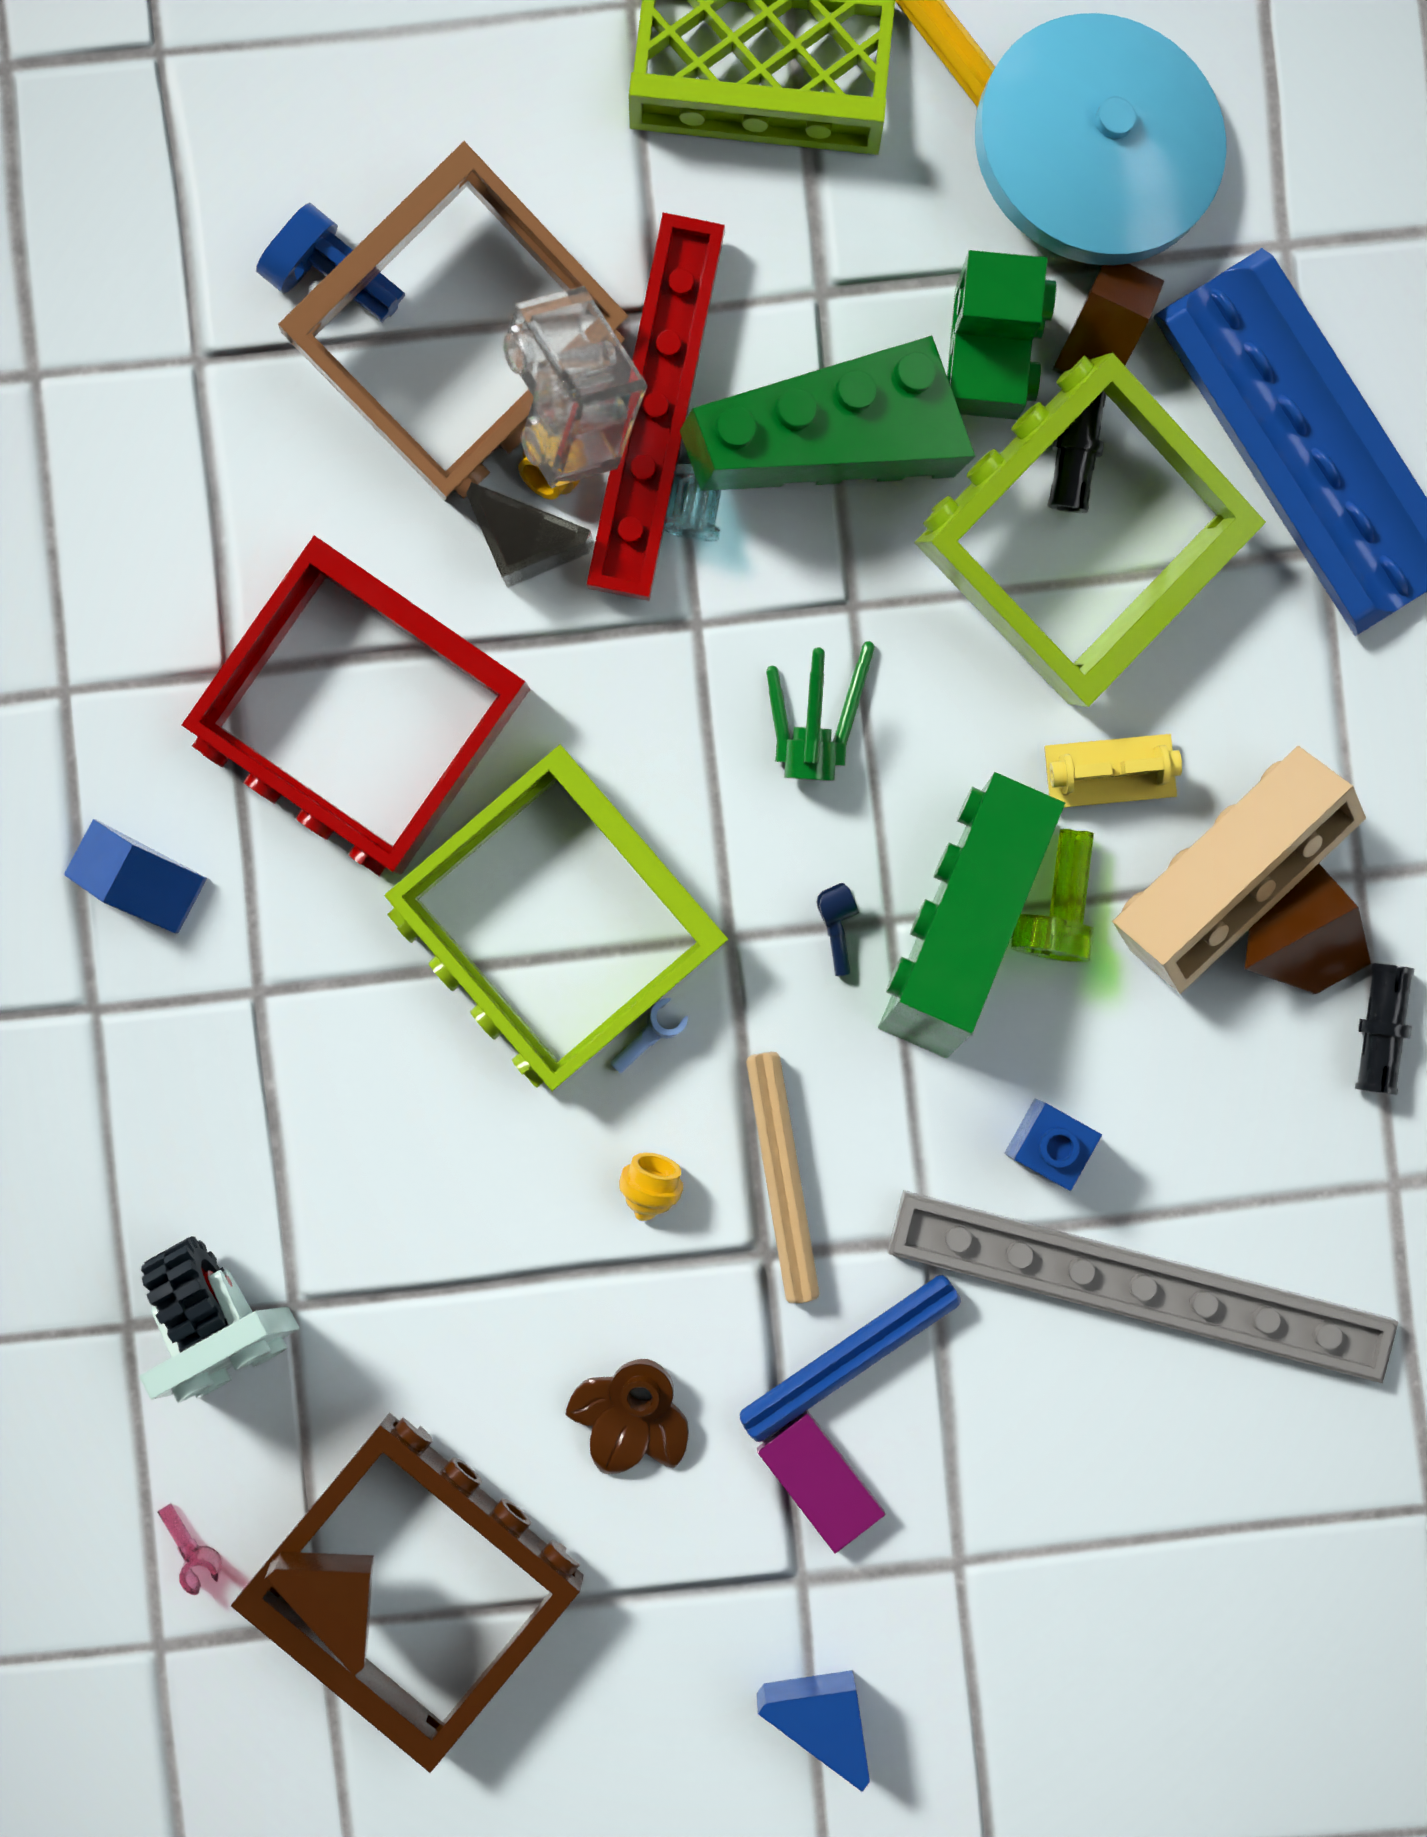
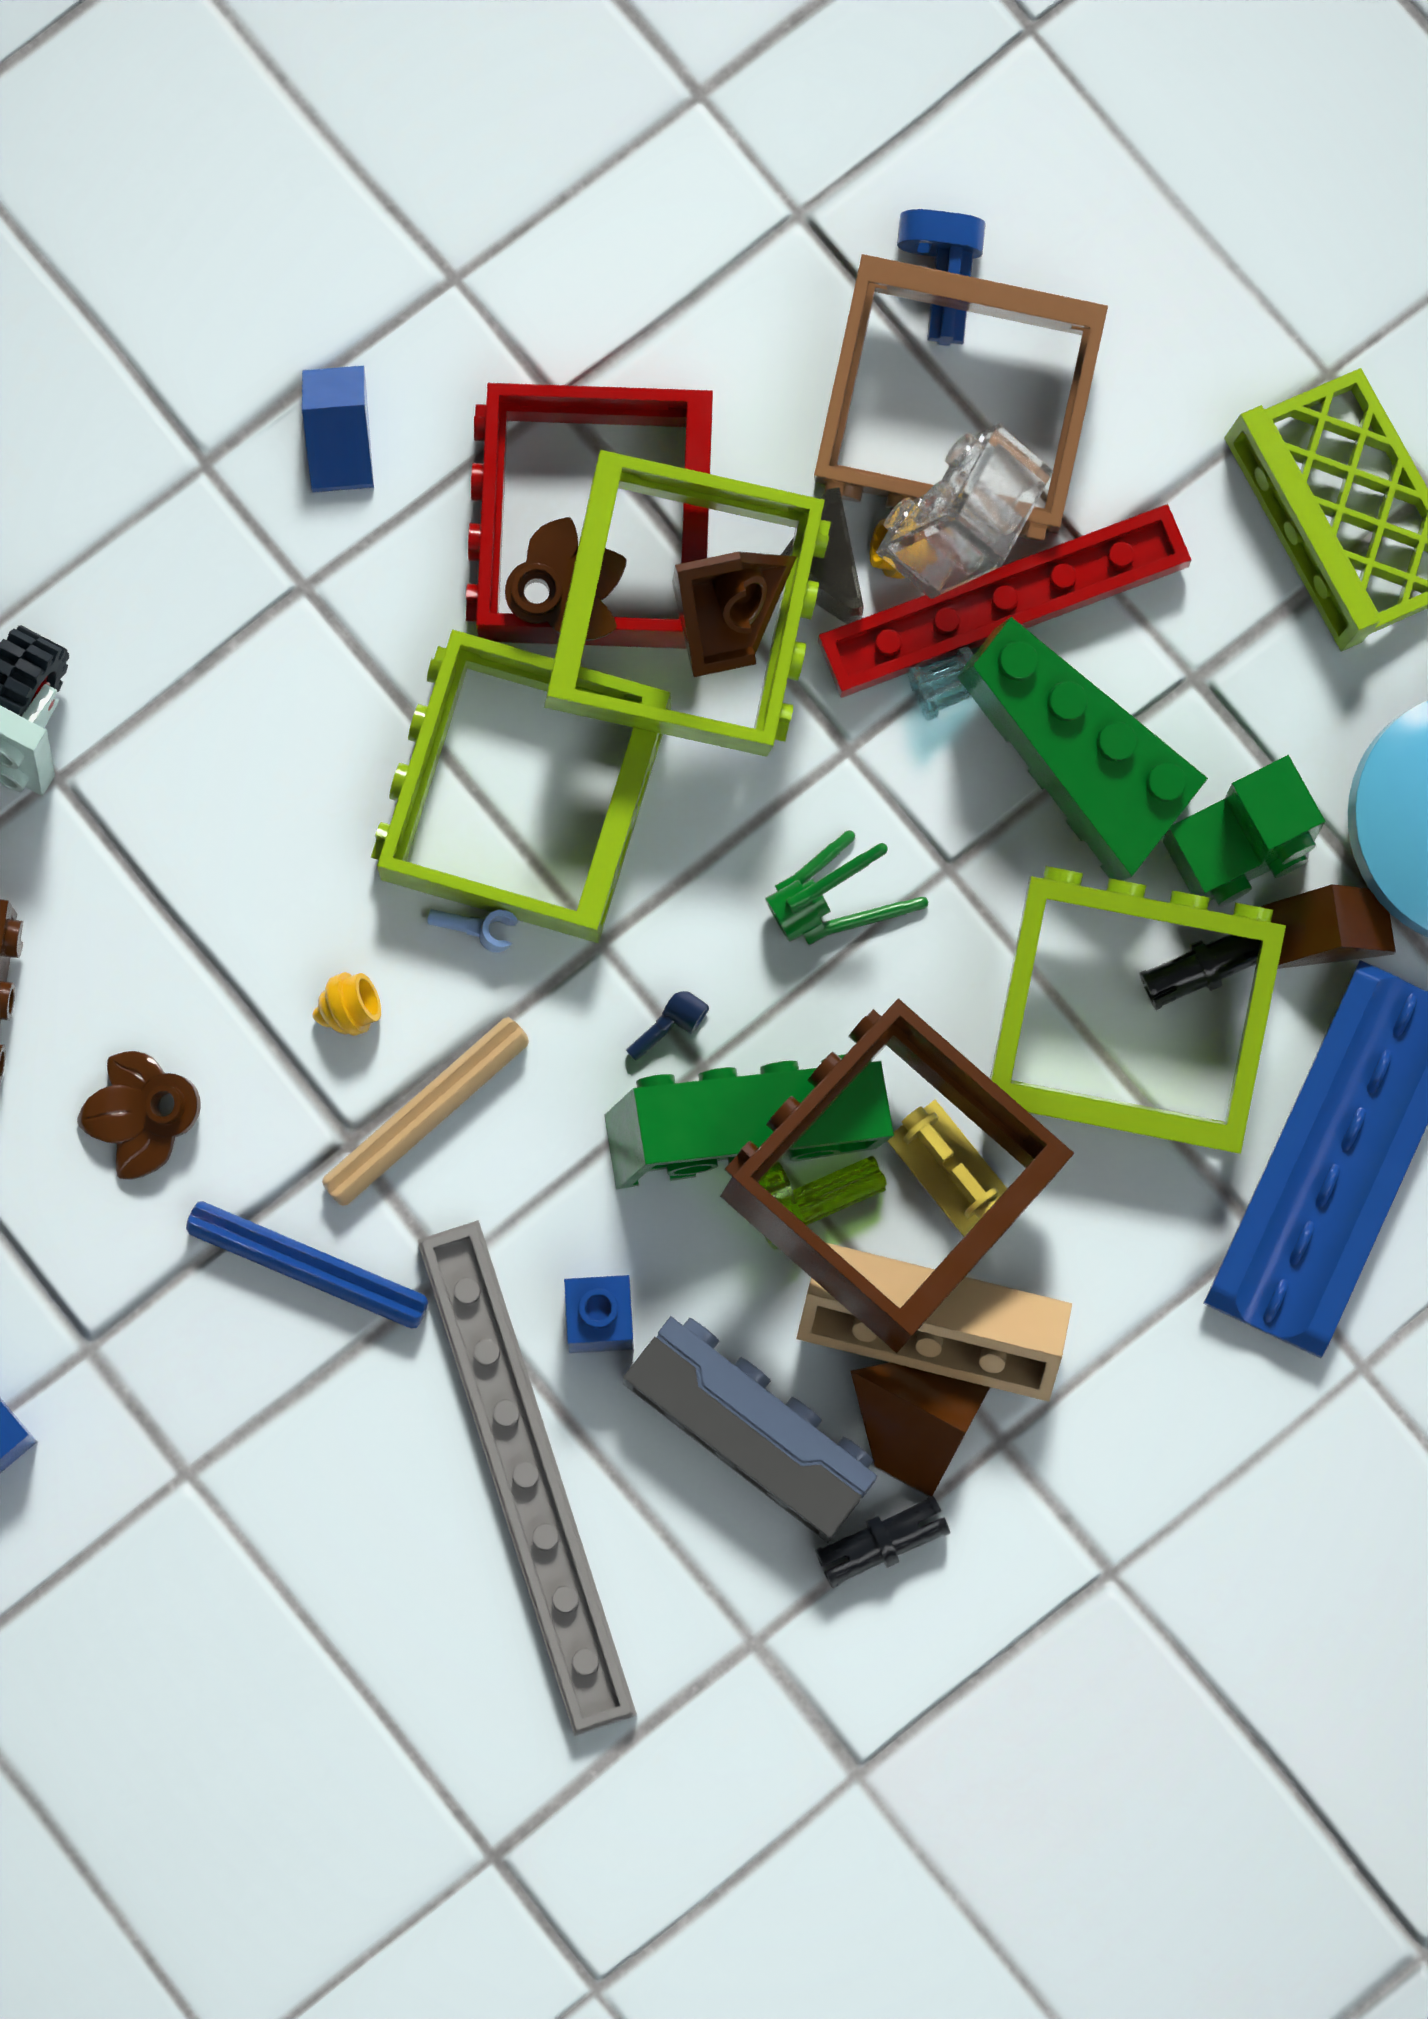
camera: 55 degrees right, 10 degrees down
magenta tile [757,1410,886,1554] -> none
none -> reddish brown plate [505,517,627,641]
none -> lime window [544,450,831,757]
none -> piece [623,1316,878,1543]
none -> reddish brown slope [672,552,797,677]
none -> reddish brown window [720,998,1074,1353]

